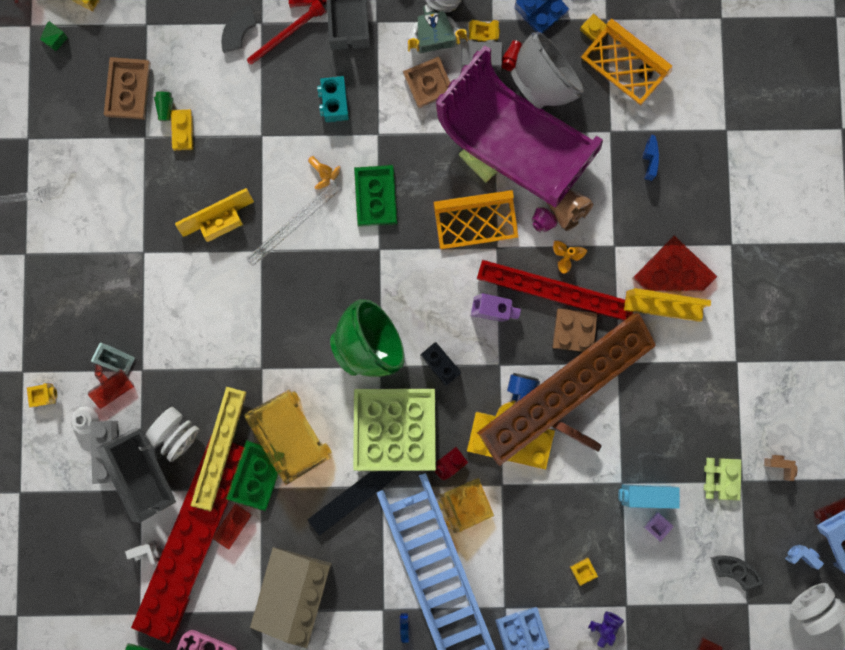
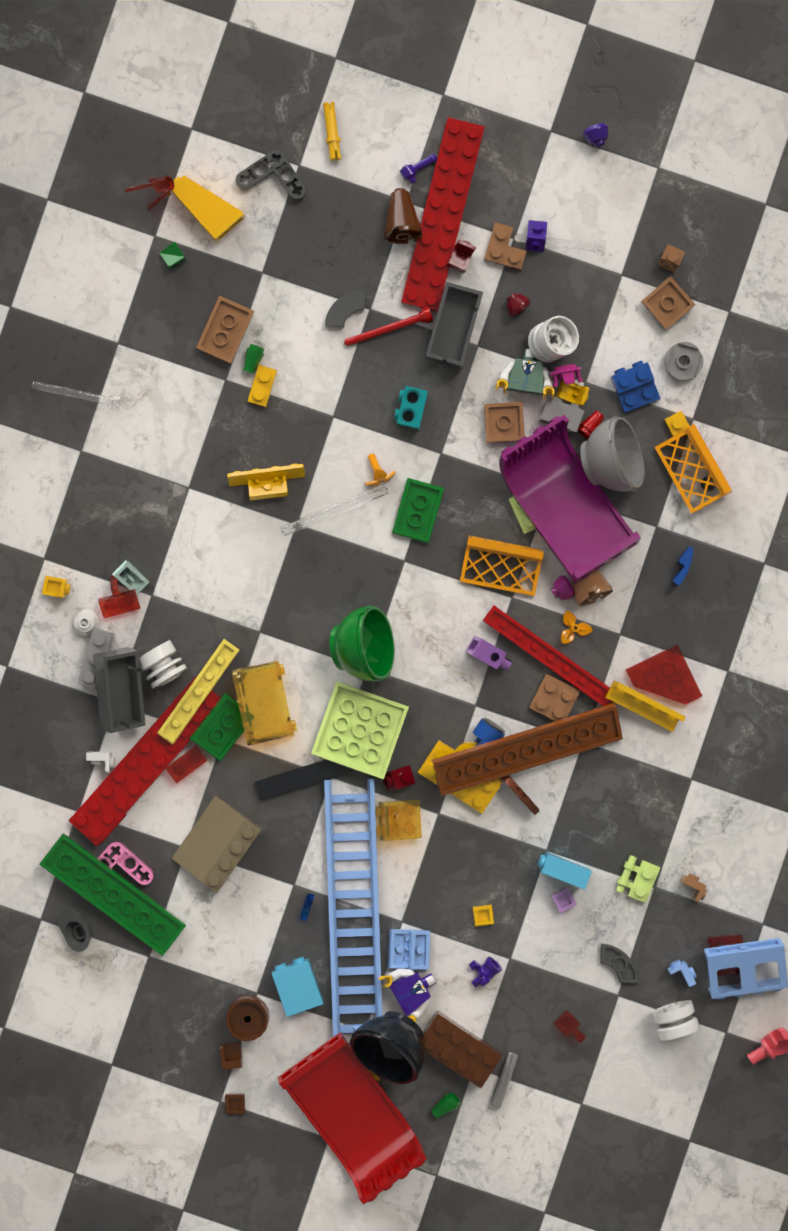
camera: 20 degrees right, 5 degrees up
black brick [420,342,462,387] -> none
none -> dark pink piece [550,364,583,387]

